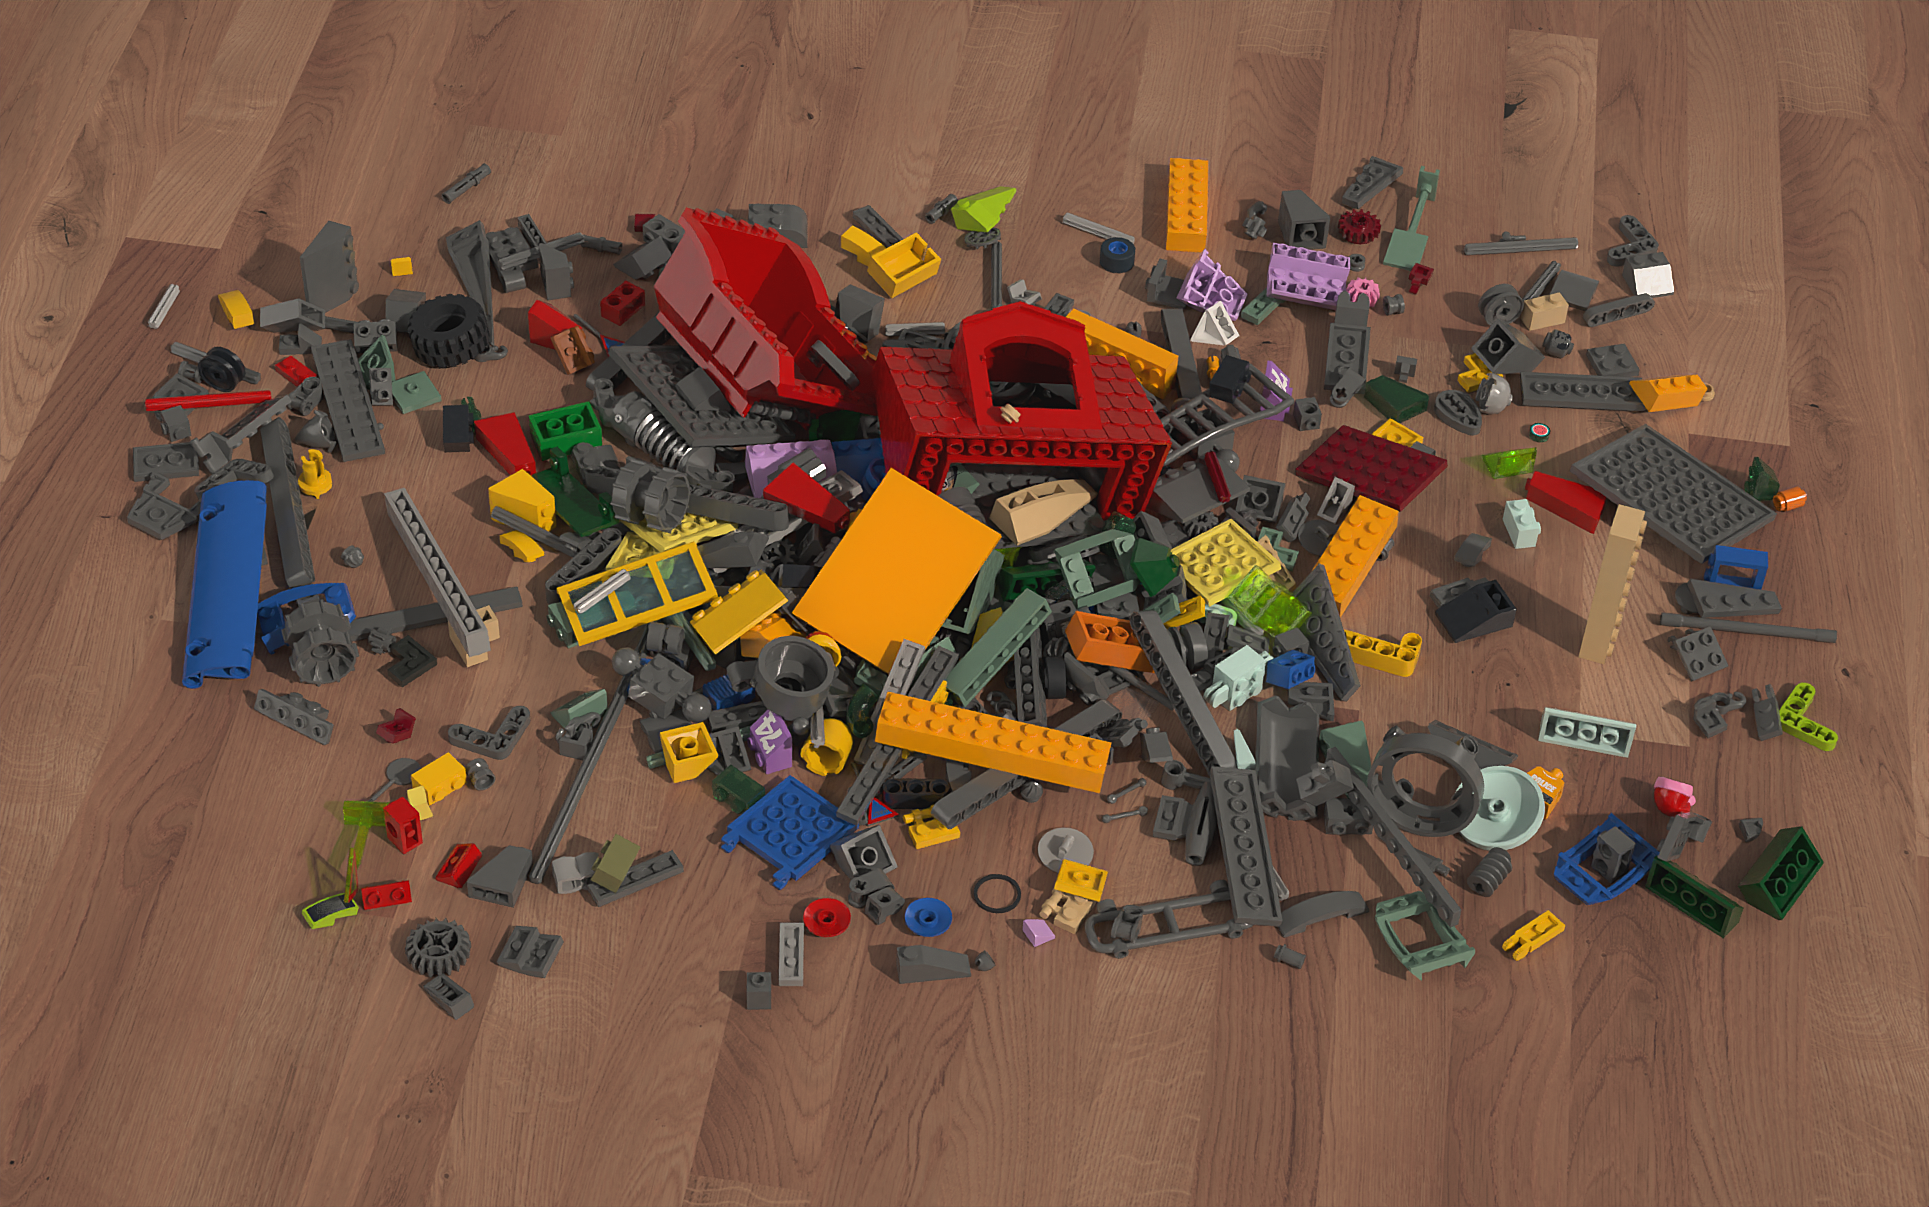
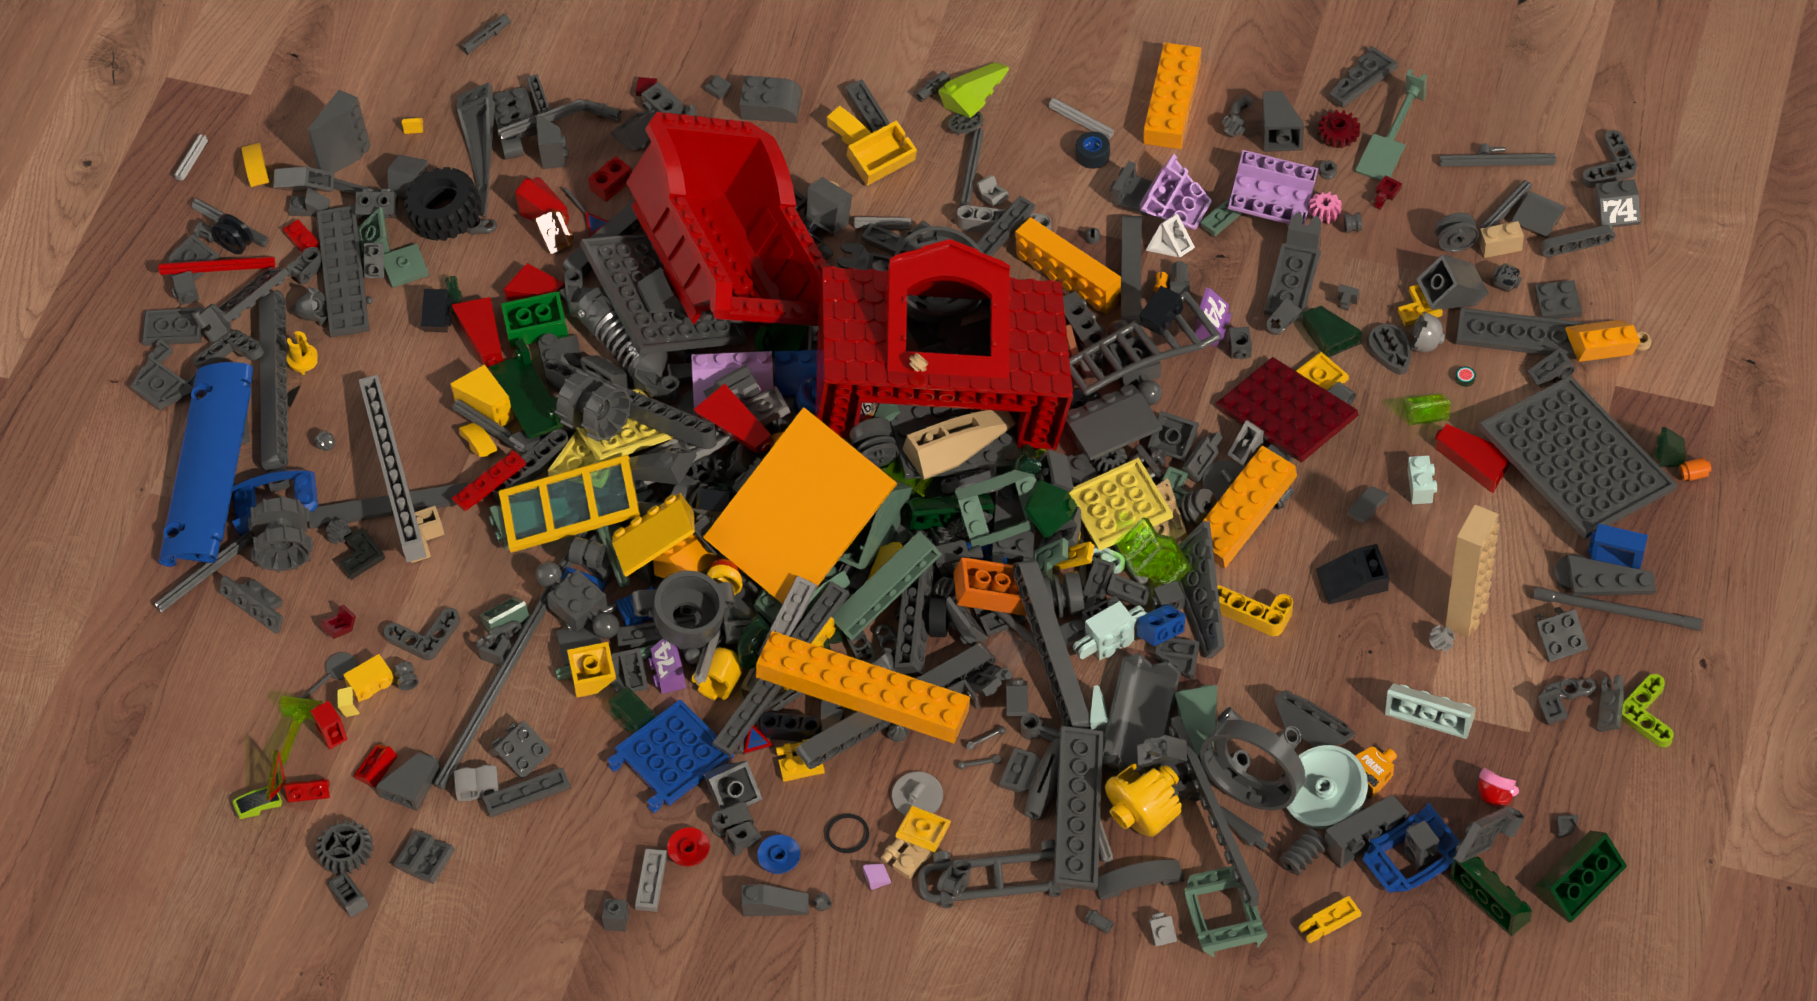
camera: 15 degrees right, 10 degrees up
light grey axle [573,569,630,614] -> none
olive brick [591,834,640,893] -> none
dark grey beam [806,340,860,391] -> none
dark red axle [1204,451,1231,503] -> none
dark grey hinge [1430,577,1488,608] -> none
none -> dark grey axle [155,531,254,612]
none -> red bracket [452,450,526,511]
none -> dark grey bracket [488,720,551,778]
none -> red slope [503,263,565,302]
none -> yellow piece [1105,764,1182,837]
none -> light grey bracket [1147,912,1177,946]
none -> dark grey piece [1182,489,1217,526]
none -> dark grey wedge [1324,795,1409,869]
none -> light grey gear [1429,625,1455,652]
none -> dark grey plate [1528,347,1575,388]

